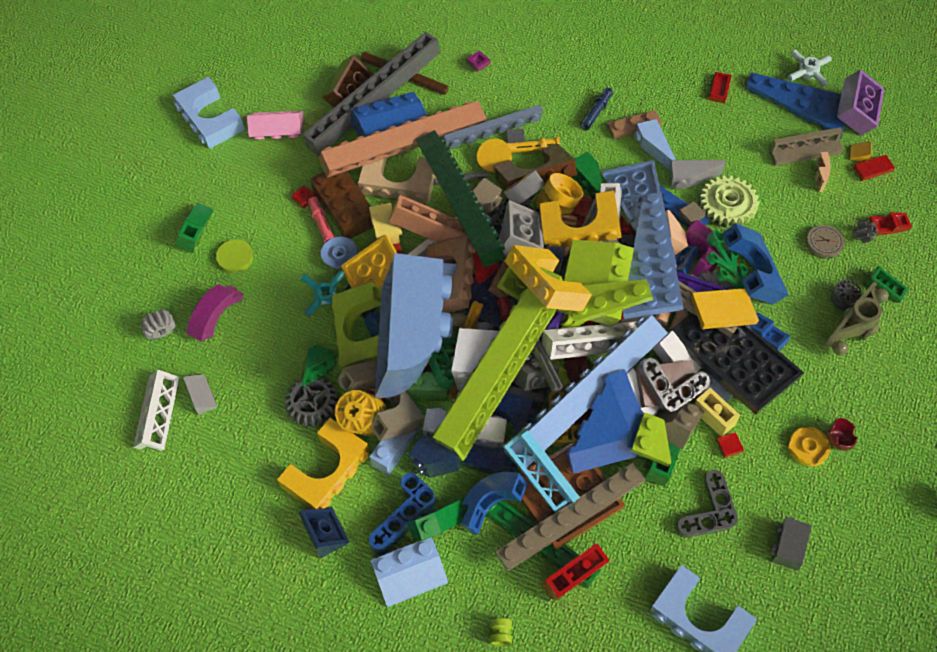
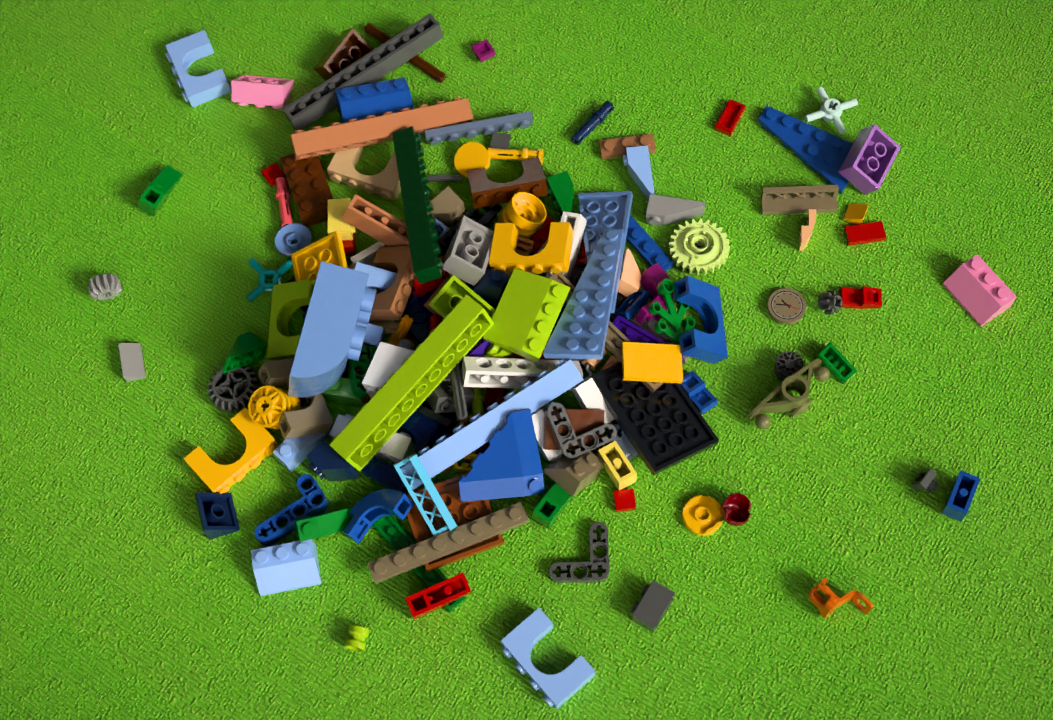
camera: 15 degrees right, 5 degrees up
white fence [133,370,179,451] -> none
magenta arch [186,284,244,341] -> none
lime tile [216,239,254,273] -> none
dark grey slope [503,170,545,204] -> none
yellow arch [505,245,592,311] -> none
lime wing [571,279,653,324] -> none
lime wing [630,412,671,466] -> none
dark tan tile [679,202,706,226] -> none

